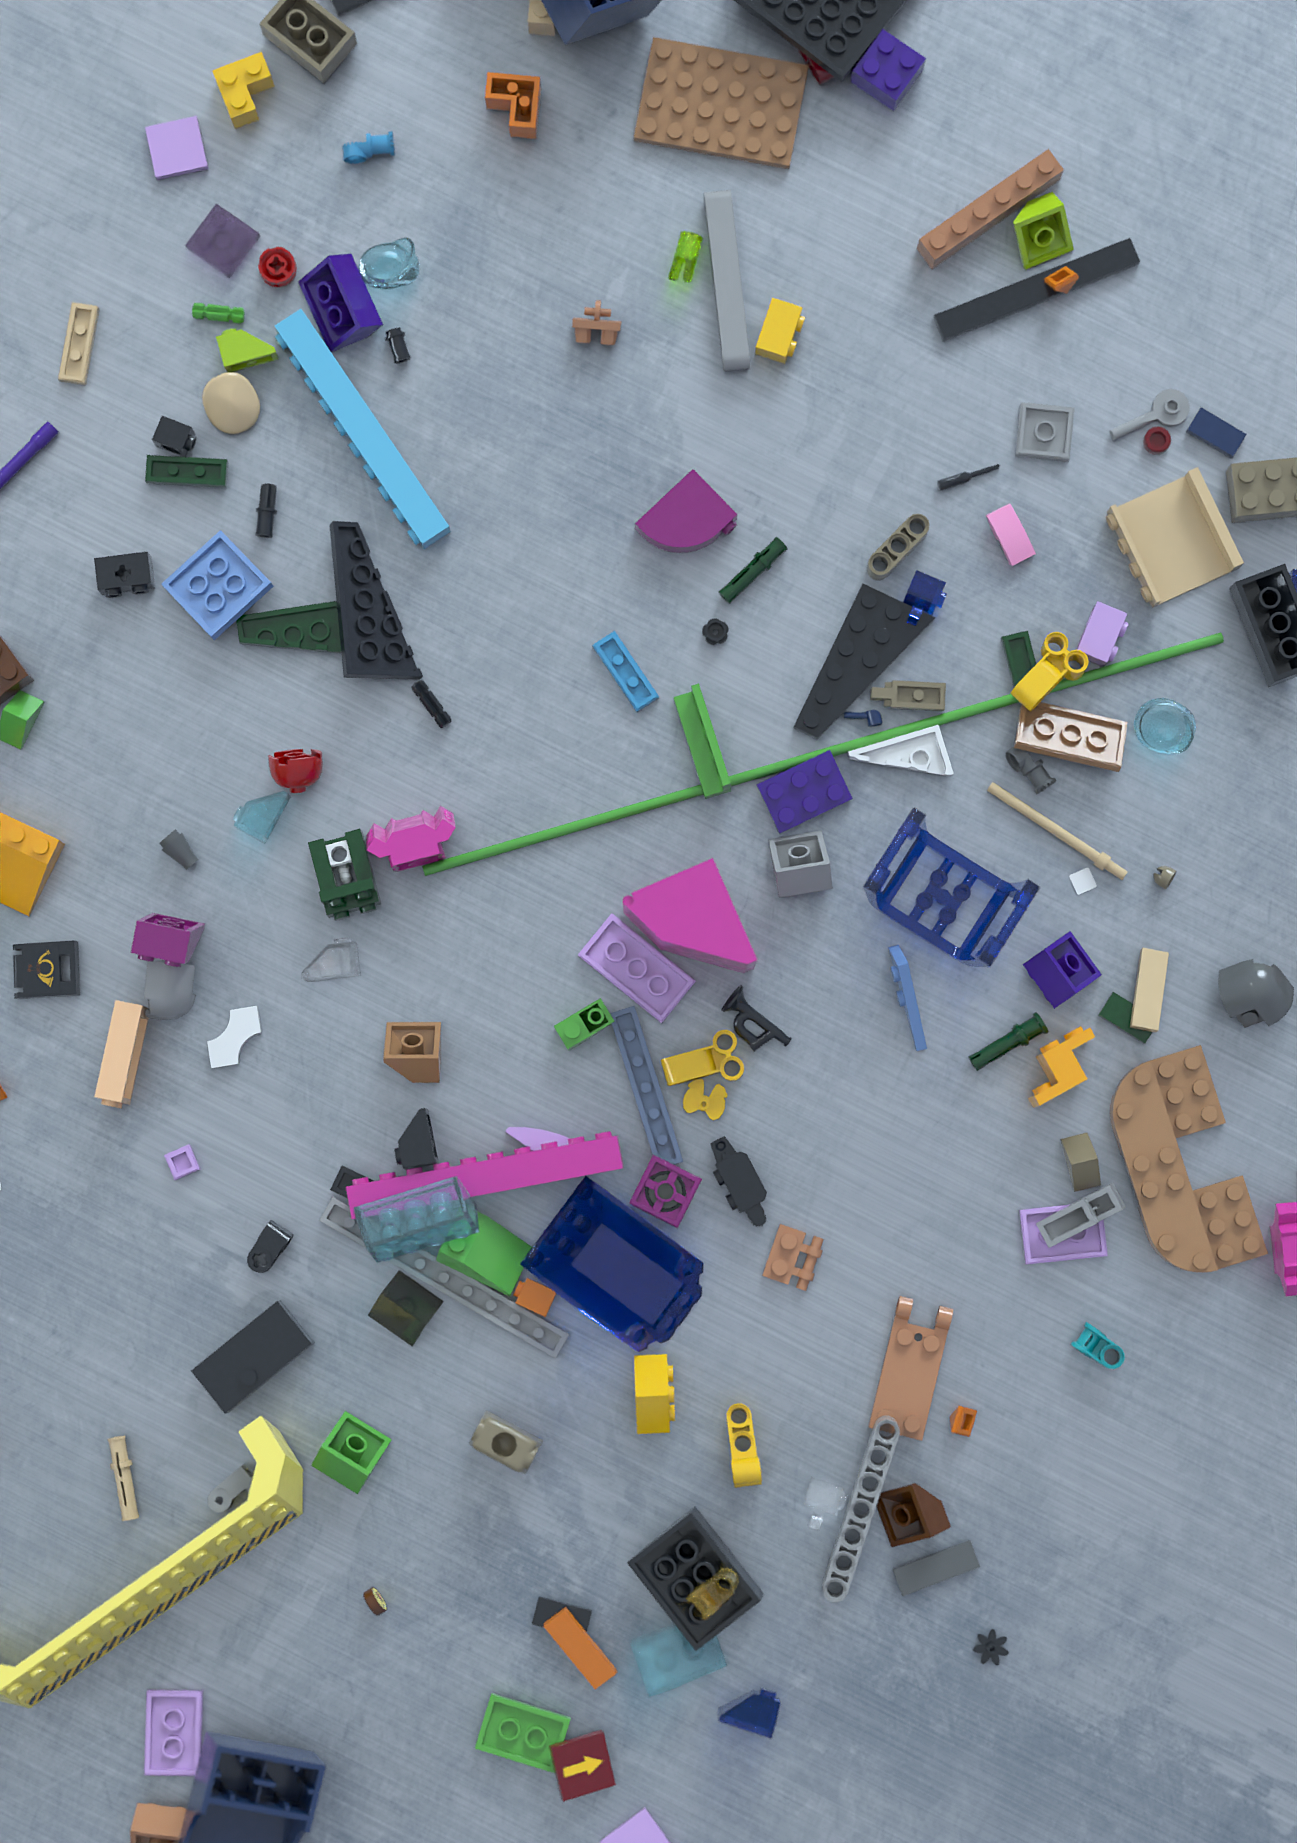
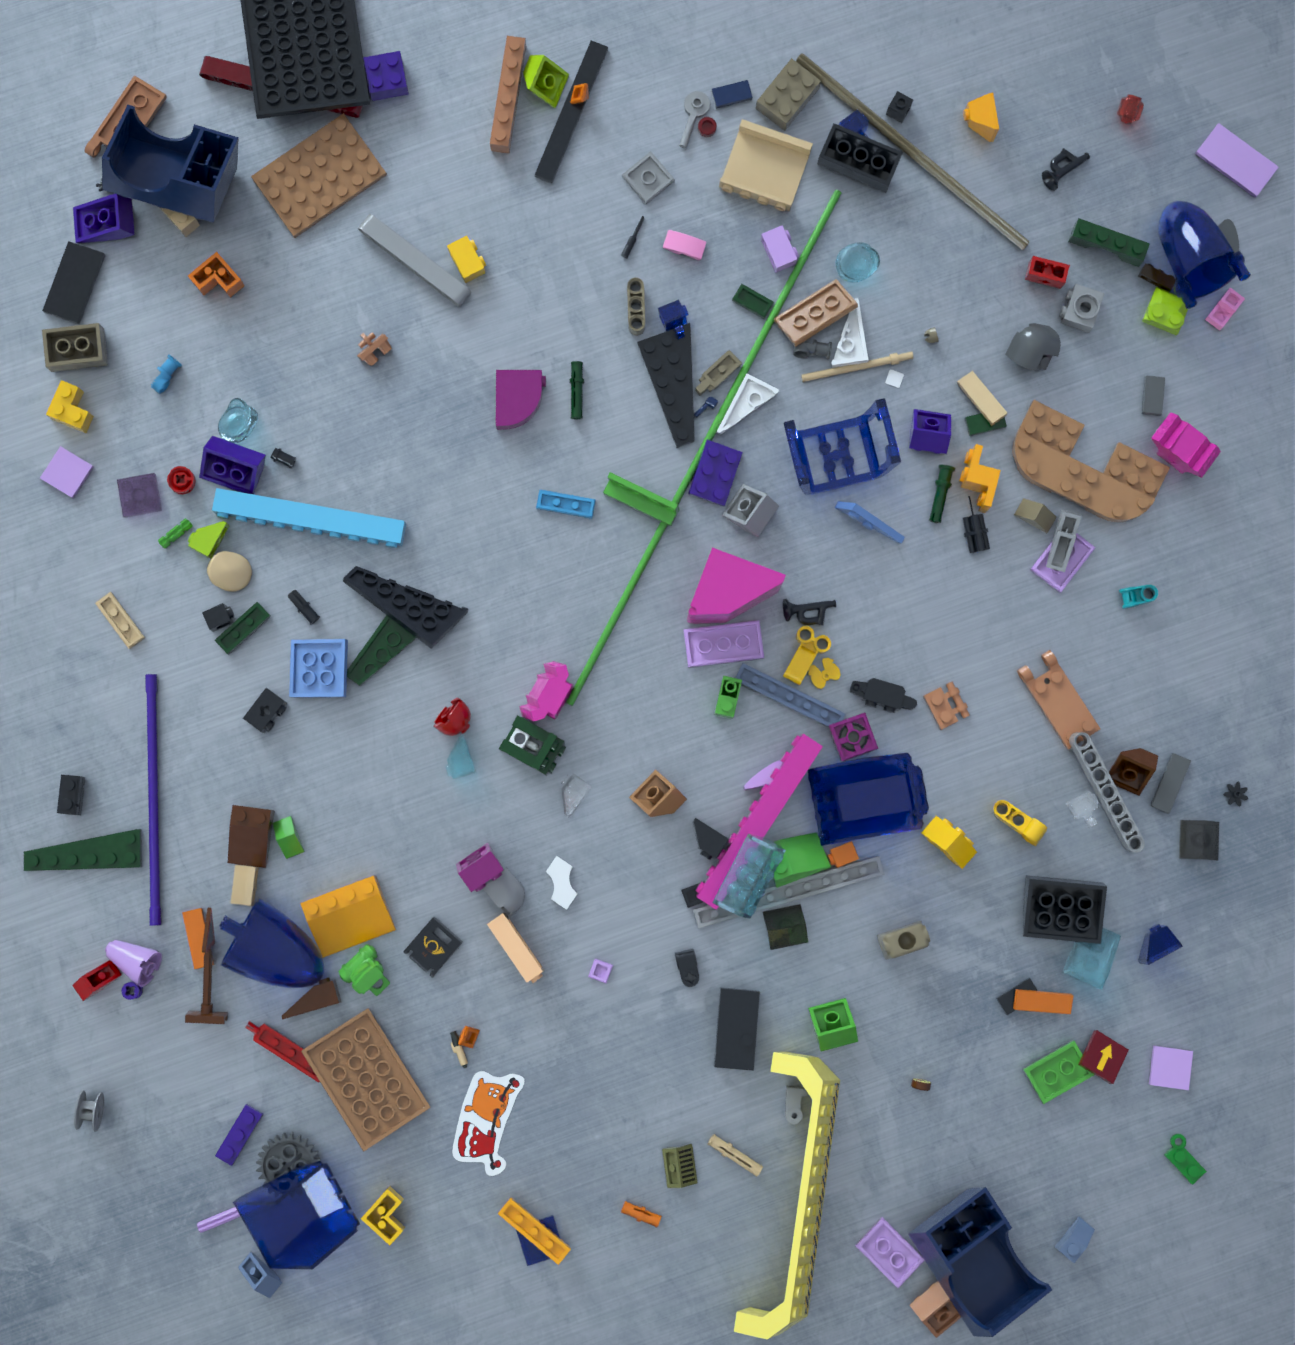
camera: 50 degrees left, 0 degrees up
dark grey cone [159,829,198,870] -> none
black axle [412,679,452,728] -> none
clear neon green hinge [668,231,703,283] -> none
clear yellow piece [686,1568,739,1620] -> none
black plate [702,619,729,645] -> none
orange slope [949,1406,977,1437] -> none
yellow piece [1010,632,1089,712] -> none
none -> olive panel [662,1144,698,1188]
none -> white wing [832,298,868,368]
none -> black piece [963,496,990,553]
none -> clear smoke slope [1179,820,1219,861]

